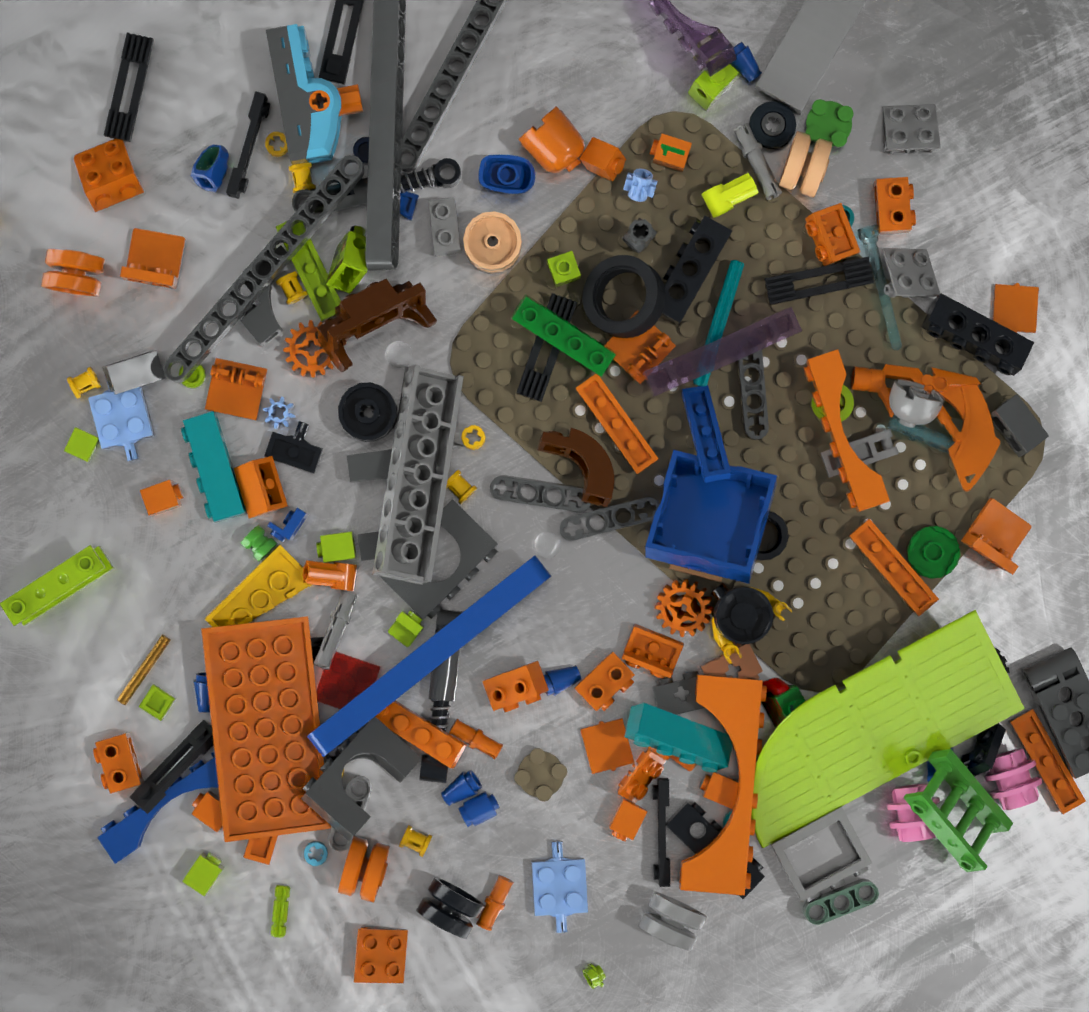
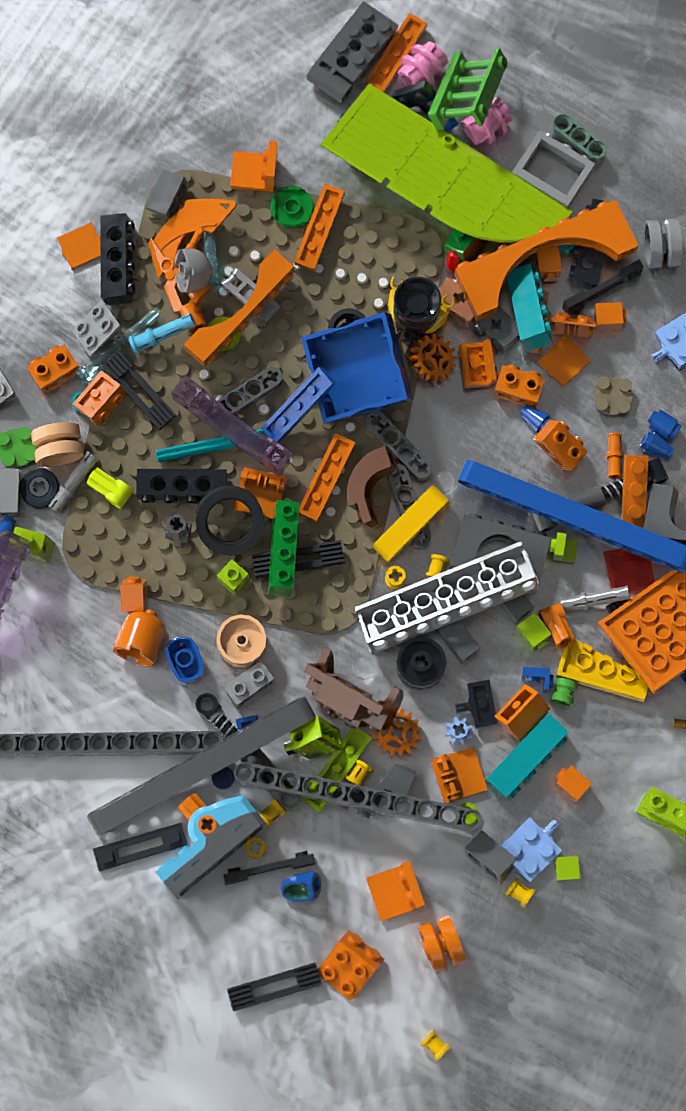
camera: 115 degrees left, 10 degrees down
light blue gear [623,169,658,202] -> none
orange brick [650,134,692,172] -> none
none -> medium azure pin [129,313,196,355]
none -> yellow beam [372,485,451,562]

